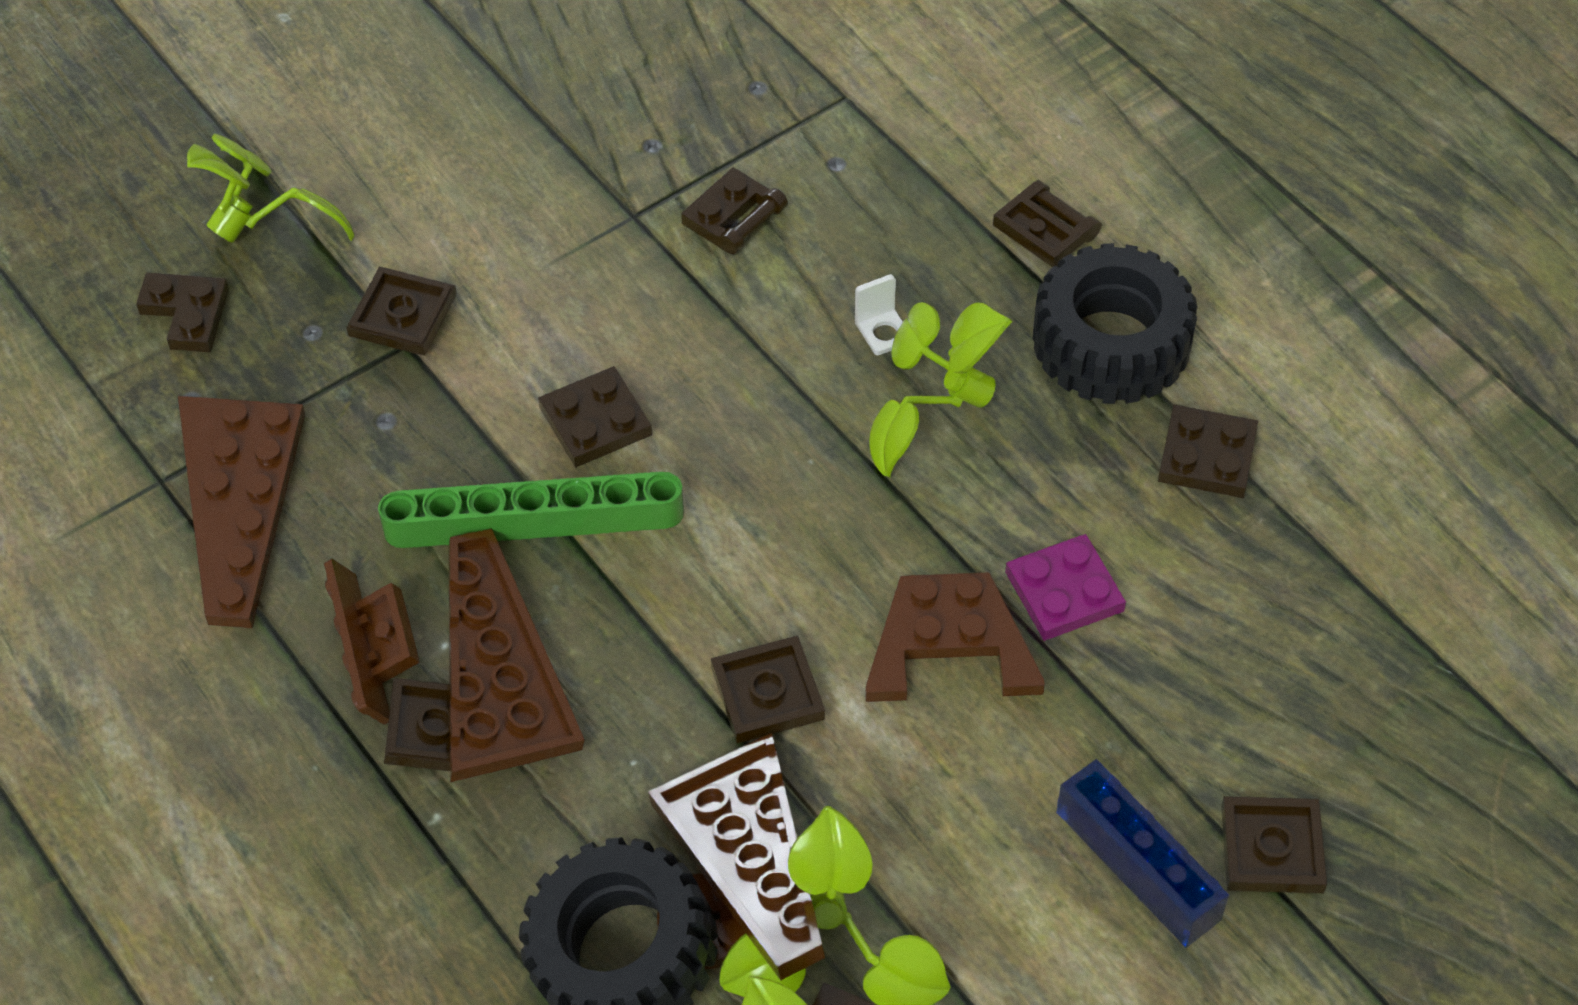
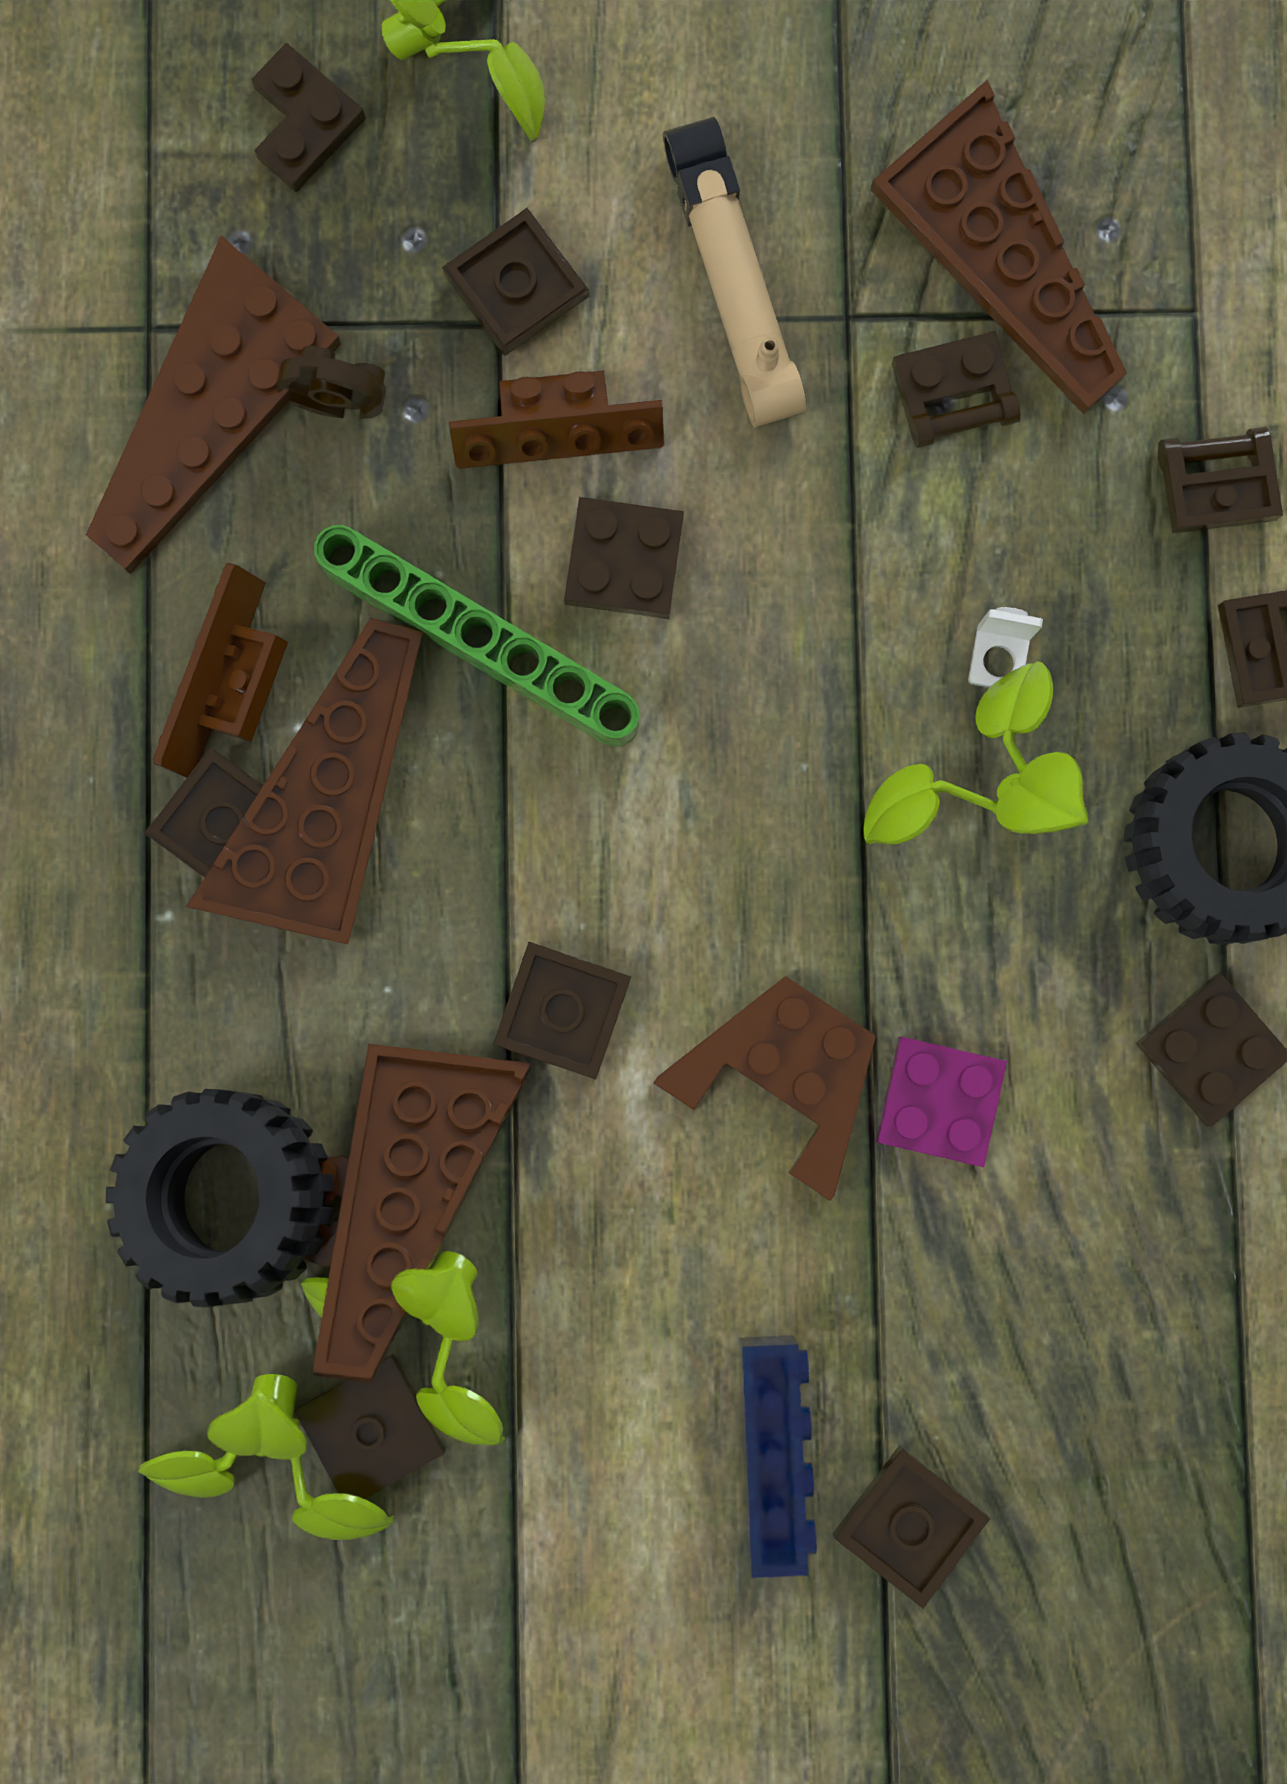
camera: 30 degrees right, 30 degrees up
none -> dark brown plate [276,346,386,419]
none -> reddish brown bracket [449,370,664,469]
none -> tan piece [663,117,806,428]
none -> reddish brown wing [870,80,1127,414]
none -> dark brown plate [1158,427,1283,534]

